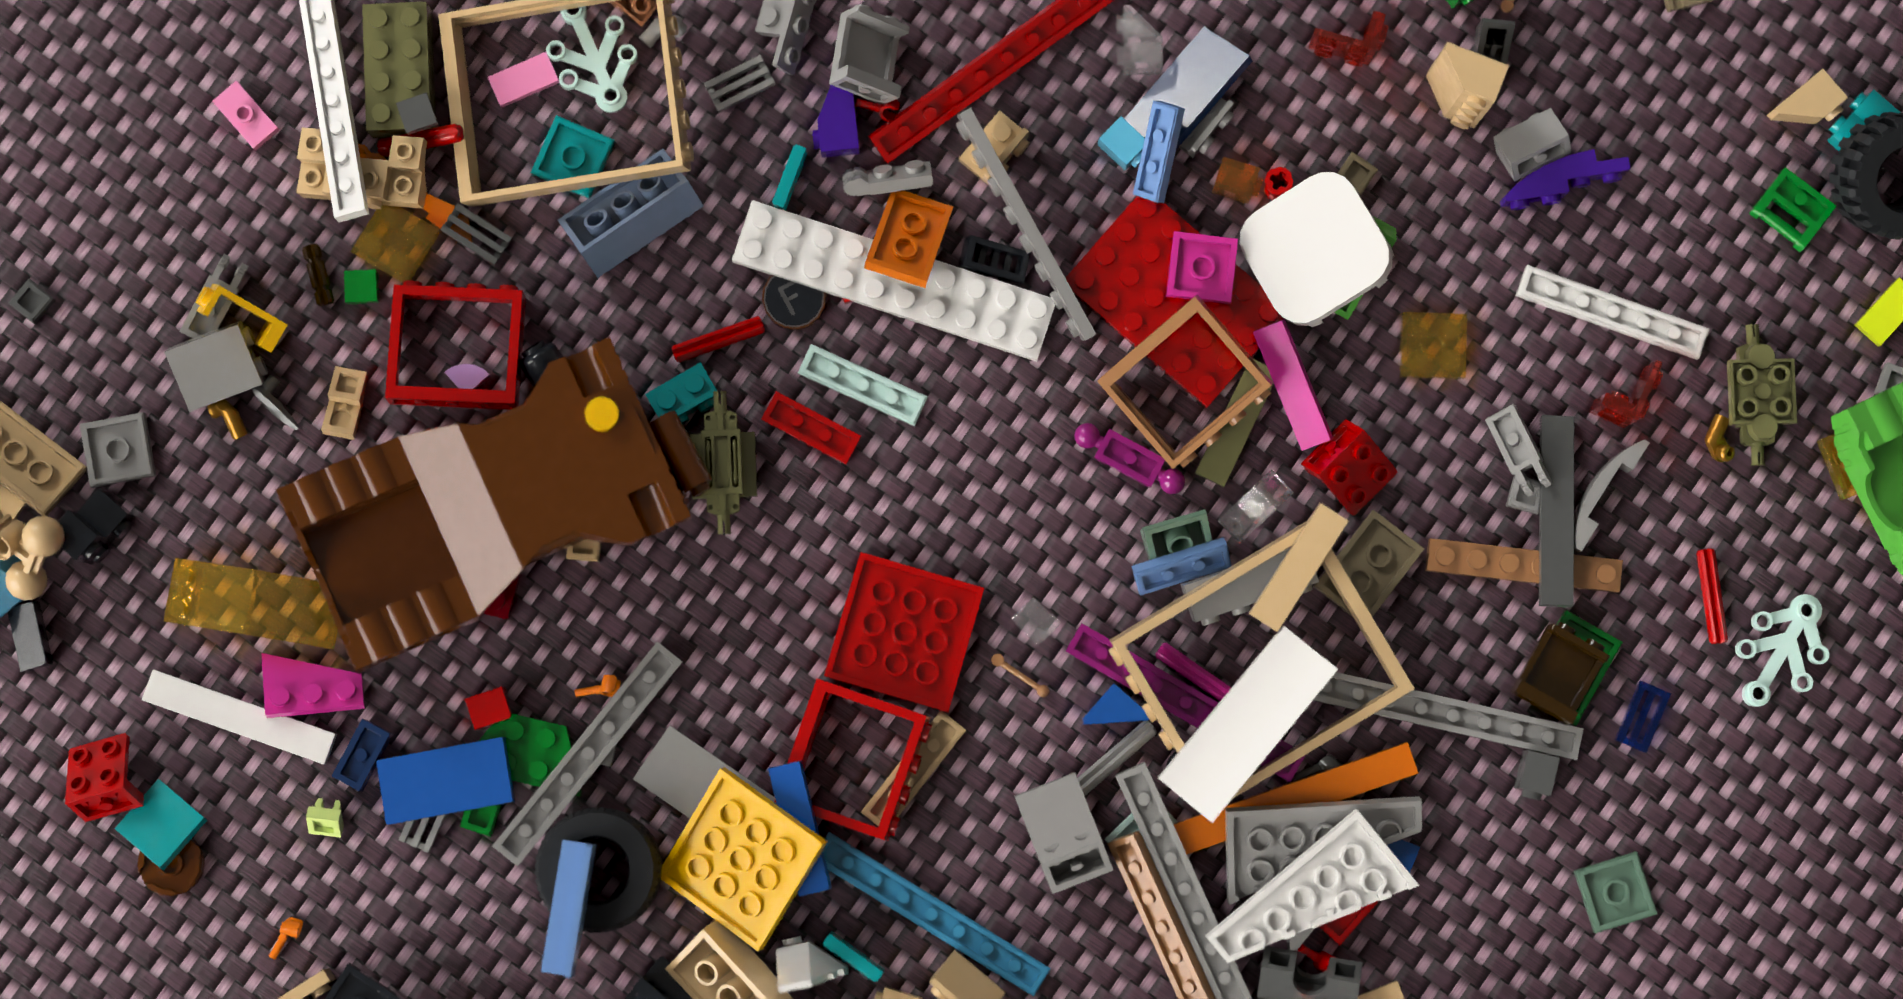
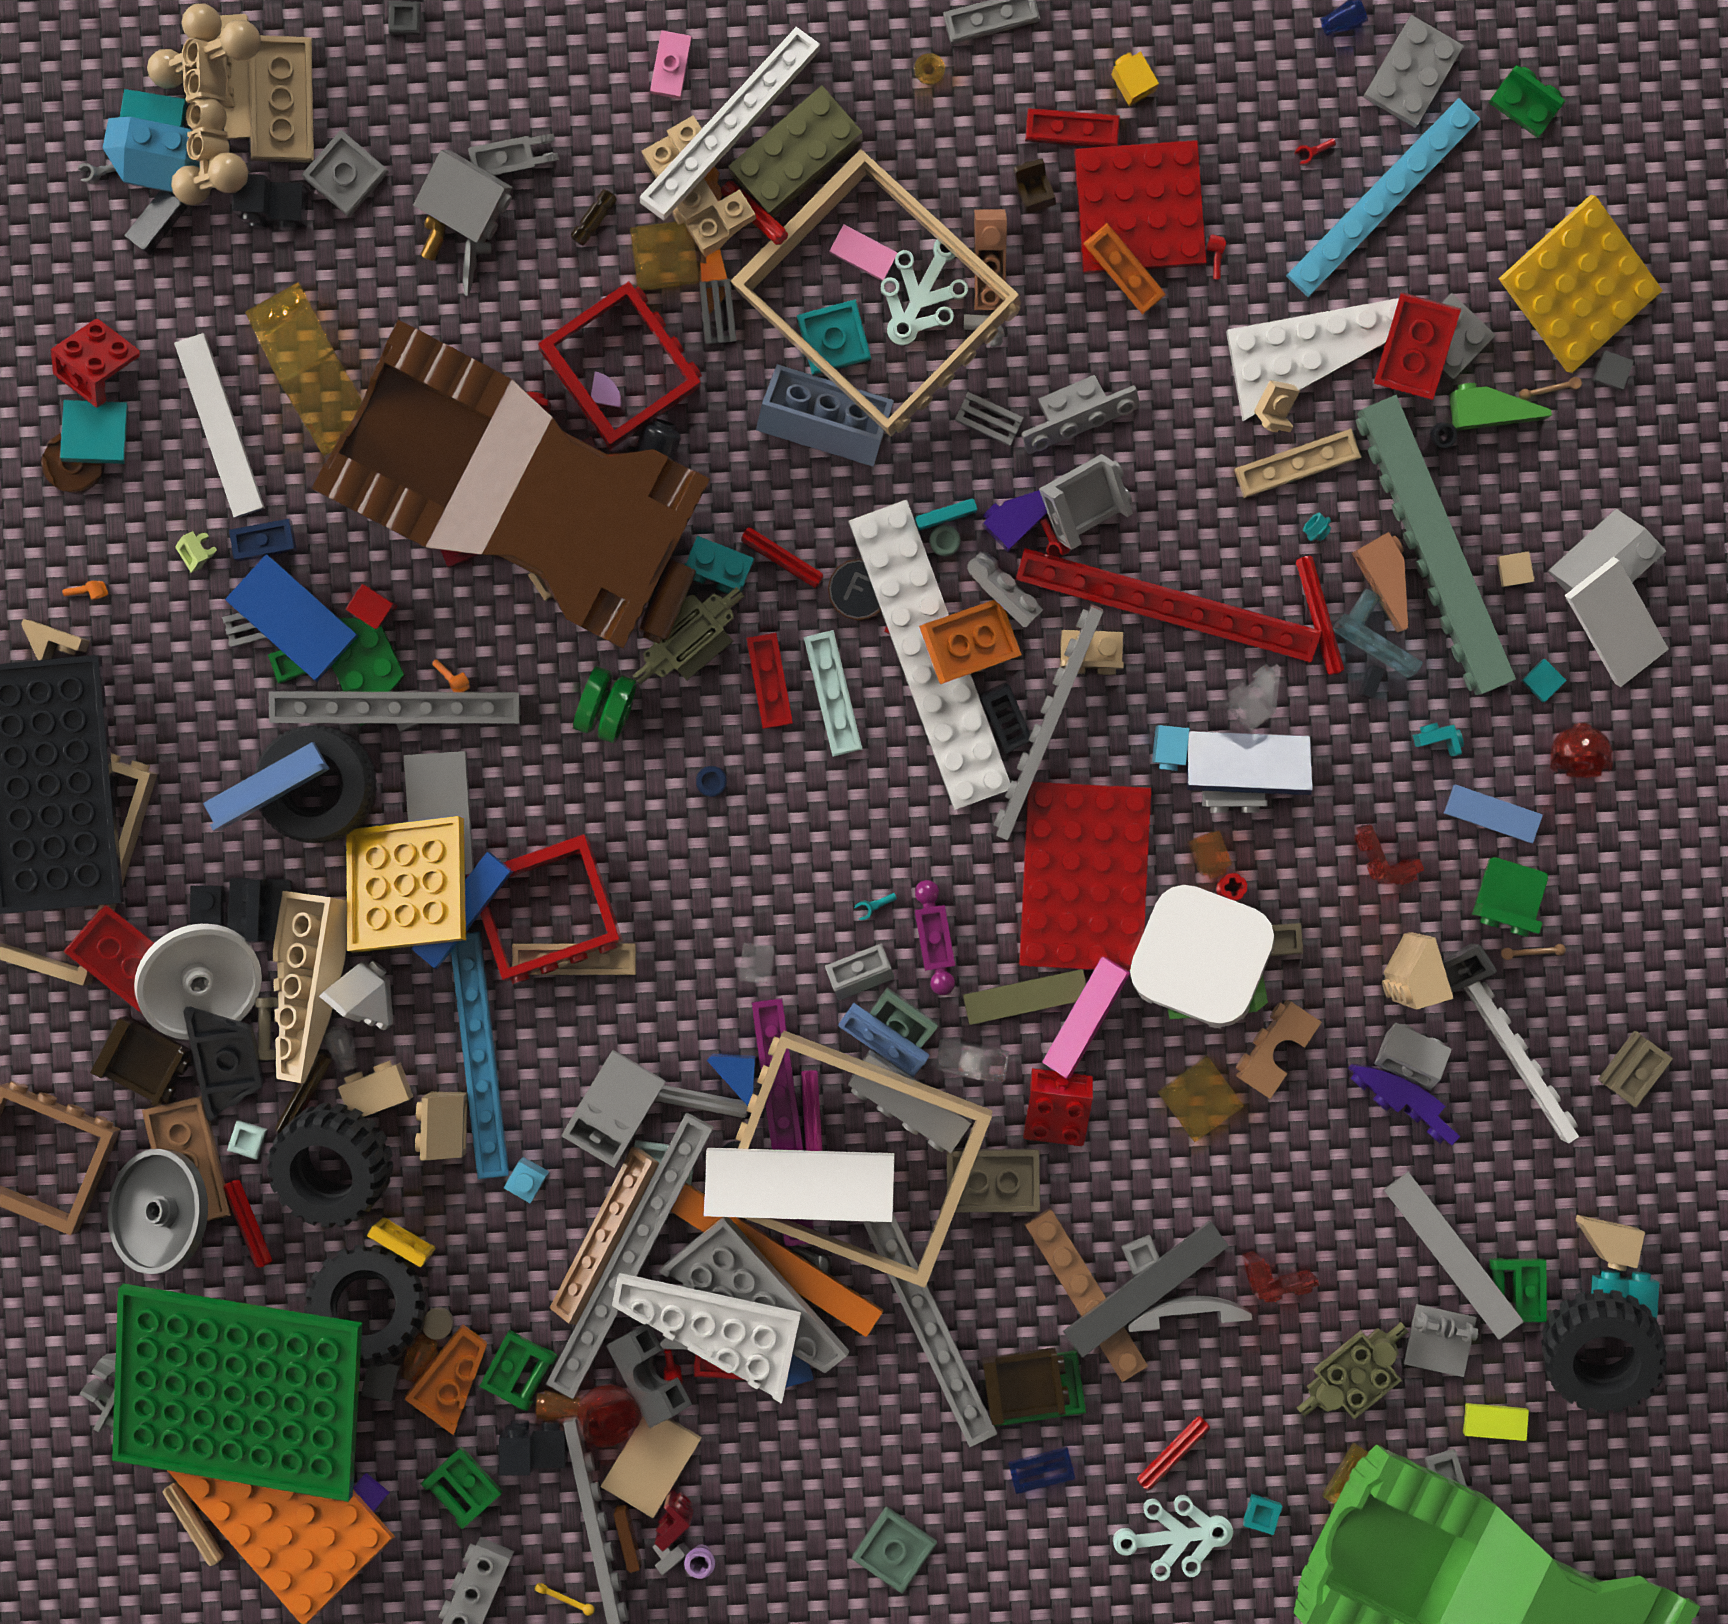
camera: 50 degrees right, 5 degrees up
yellow panel [195,284,288,353] -> none
dark pink wing [262,653,365,718] -> none
tan slope [321,366,368,440] -> none
green tile [344,269,379,304] -> none
dark grey tile [396,92,439,135] -> none
yellow tile [585,397,619,432] -> none
teal tile [823,931,885,982] -> none
red plate [824,552,985,713] -> none
medium nougat hinge [991,654,1050,697] -> none
medium nougat window [1097,295,1273,469] -> none
medium blue tile [1133,100,1185,203] -> none
dark pink plate [1166,231,1238,304] -> none
tan tile [1249,503,1348,632] -> none
light grey hinge [1485,404,1552,497] -> none
dark grey brick [1514,750,1560,801] -> none
white tile [1516,265,1709,360] -> none
pearl gold arm [1705,414,1735,462] -> none
none -> medium azure brick [504,1157,549,1203]
none -> green wheel [573,666,638,744]
none -> dark blue tile [696,766,727,797]
none -> light grey slope [825,943,895,1000]
none -> teal hand [854,893,897,920]
none -> sand green tile [929,525,960,557]
none -> medium nougat arch [1236,999,1322,1099]
none -> teal plate [1243,1494,1282,1535]
none -> light grey tile [1383,1171,1524,1340]
none -> light grey hinge [1403,1304,1478,1377]
none -> white plate [1464,981,1579,1143]

